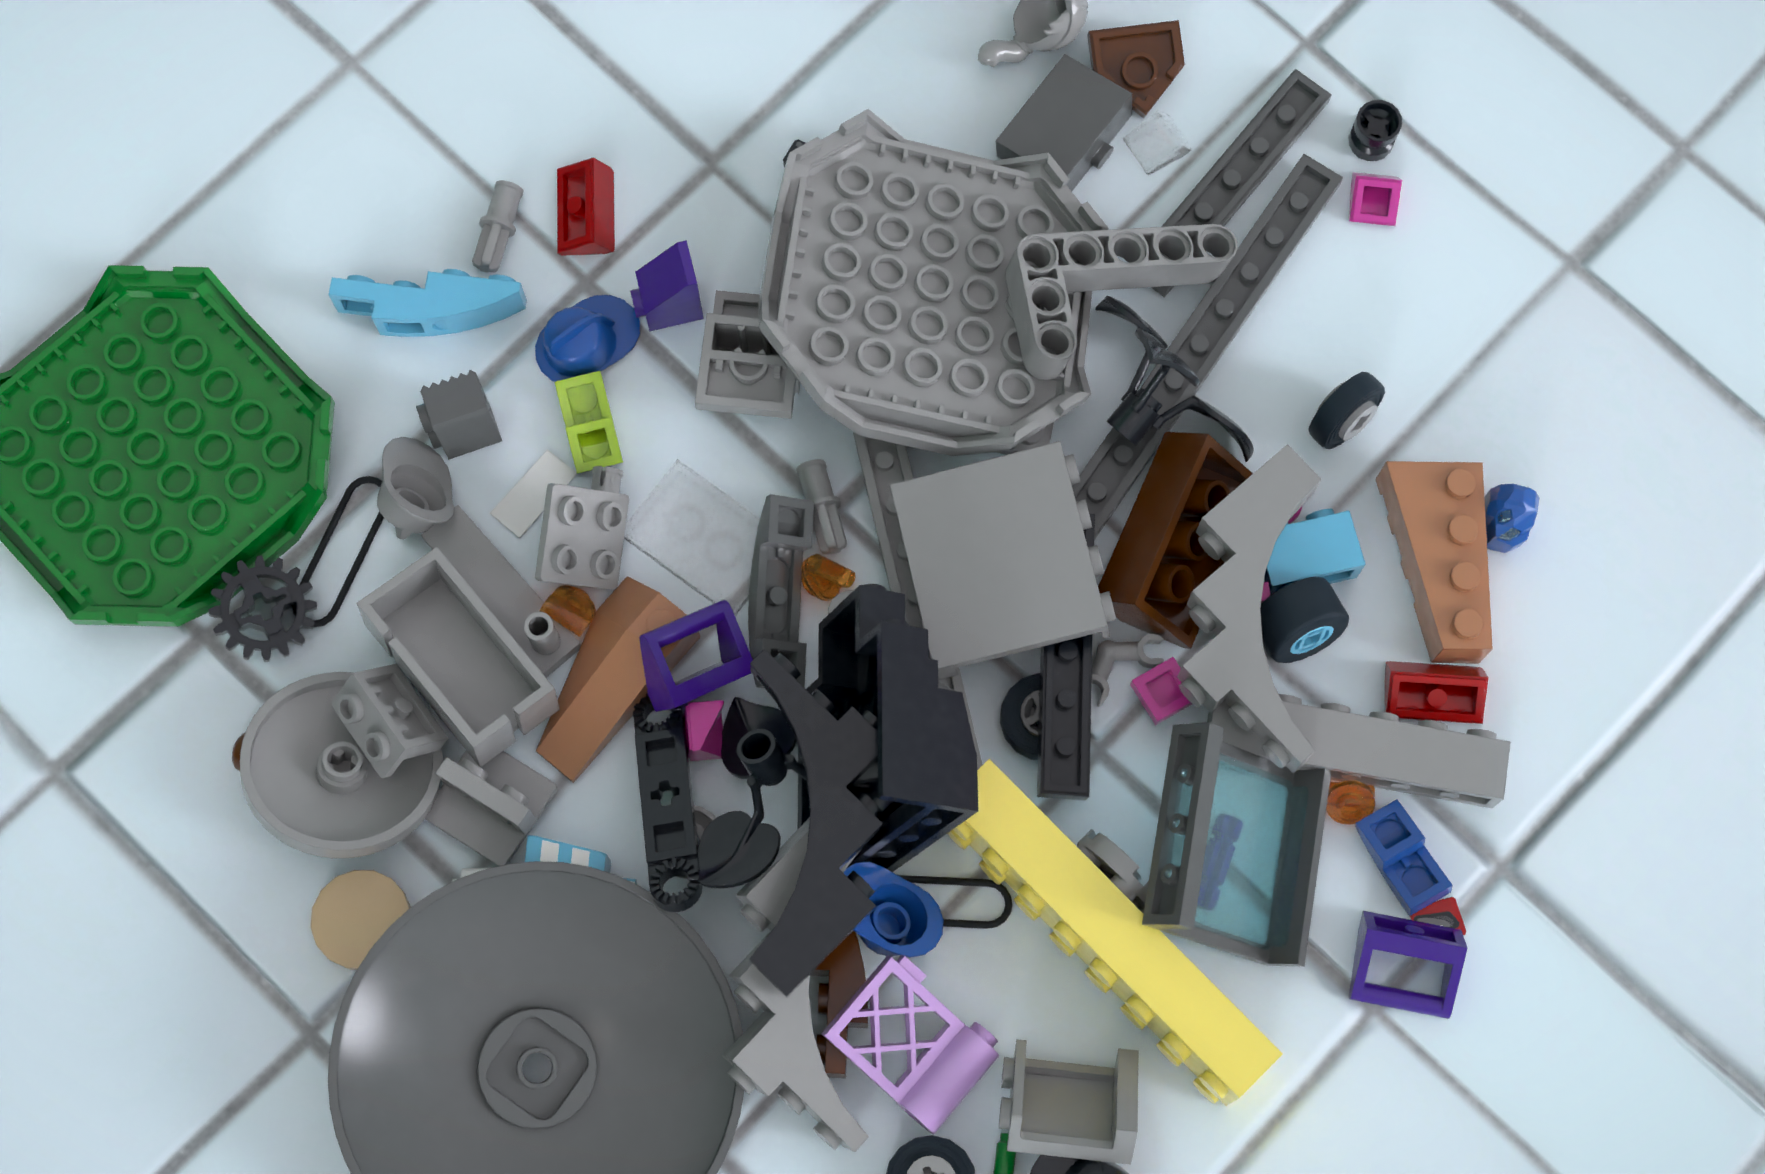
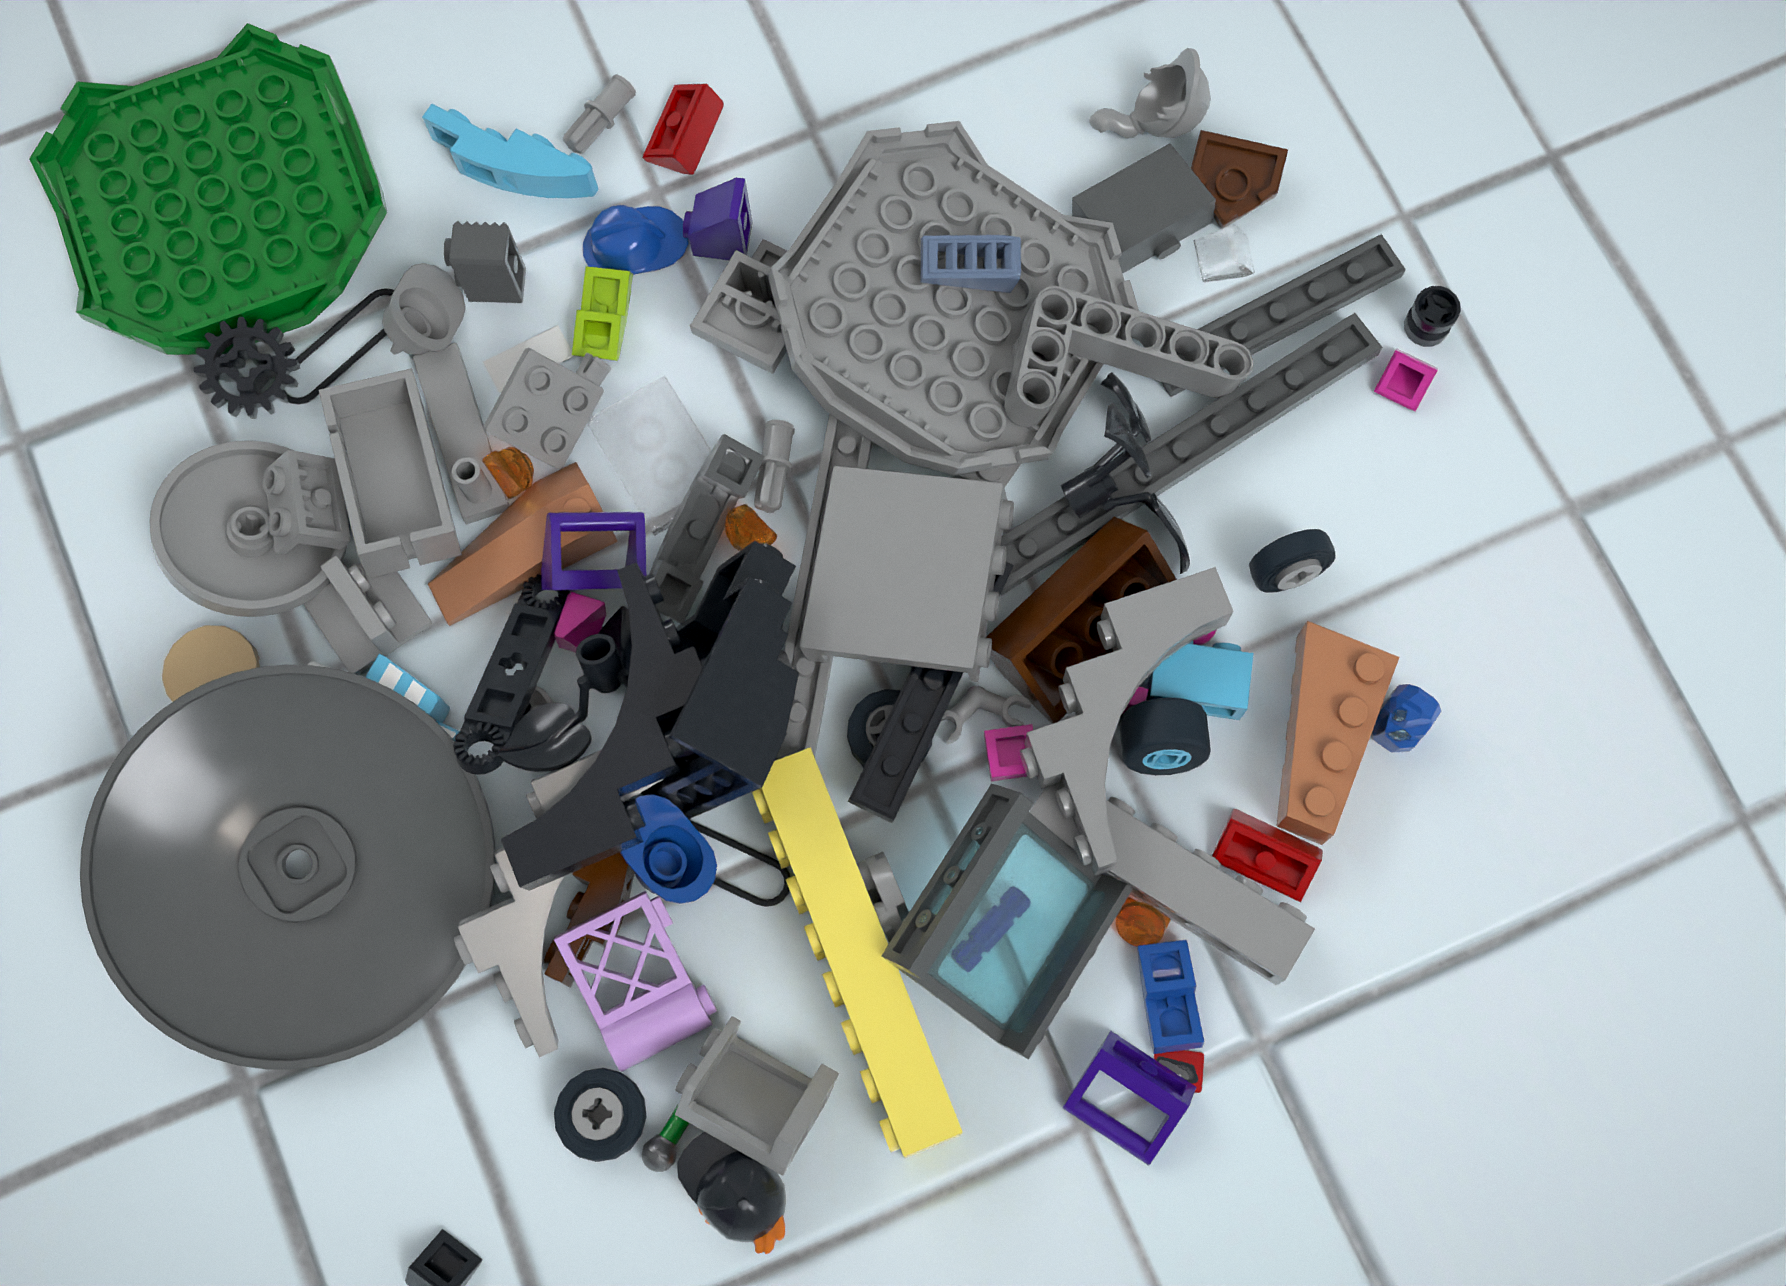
camera: 25 degrees right, 0 degrees up
none -> sand blue slope [920,235,1021,293]

